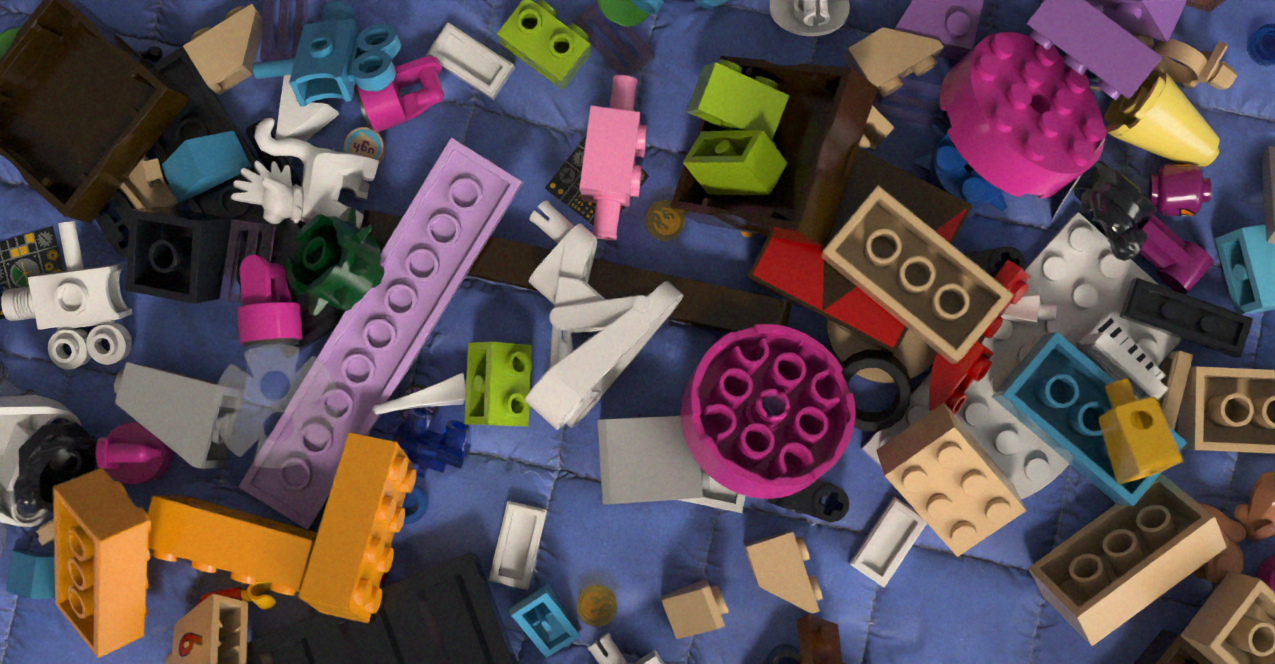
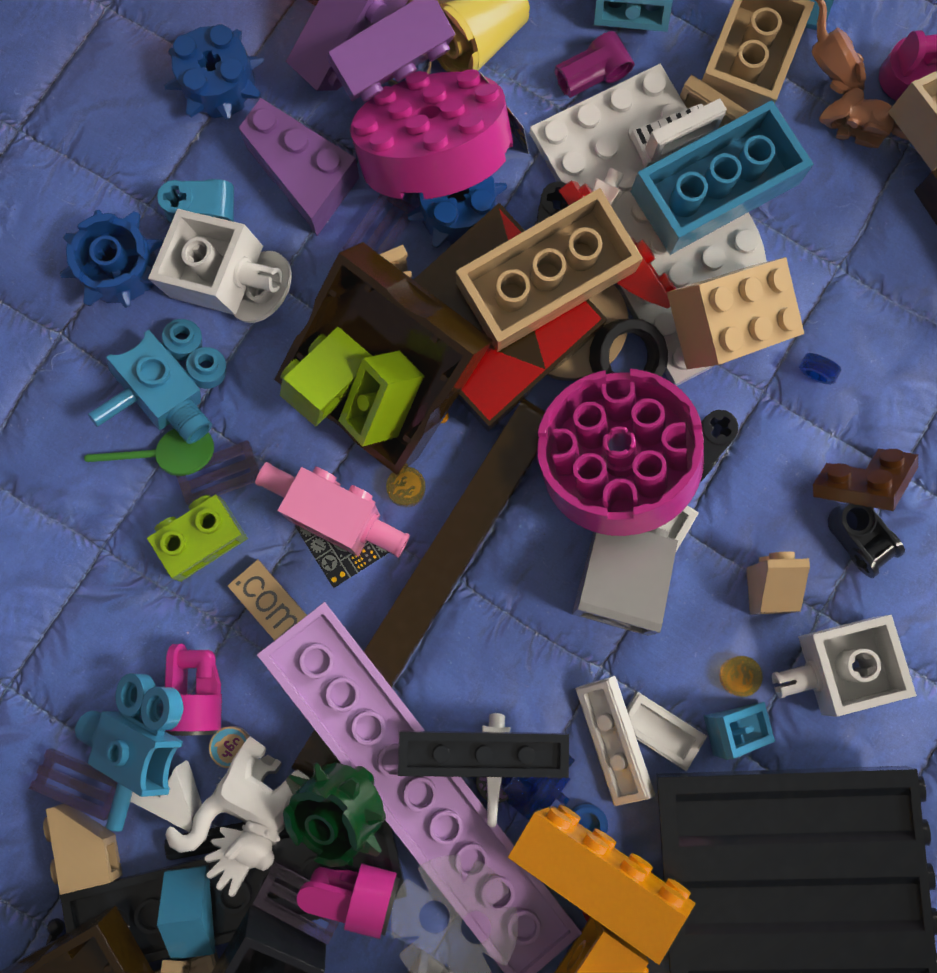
camera: 75 degrees left, 5 degrees down
white tile [426,22,515,100] -> none
lime brick [464,342,532,427] -> none
white connector [525,200,683,430] -> none
tan slope [744,530,823,614] -> none
tan slope [844,27,943,97] -> none
white tile [848,497,927,587] -> none
tan brick [1028,473,1226,646] -> none
black piece [1074,161,1157,261] -> none
yellow torso [1099,378,1183,485] -> none
black tile [1120,277,1253,358] -> none
magenta head [1148,164,1211,216] -> none
none -> tan tile [227,559,307,641]
none -> black plate [397,731,569,778]
none -> white tile [575,676,655,807]
none -> clear blue tile [799,353,842,385]

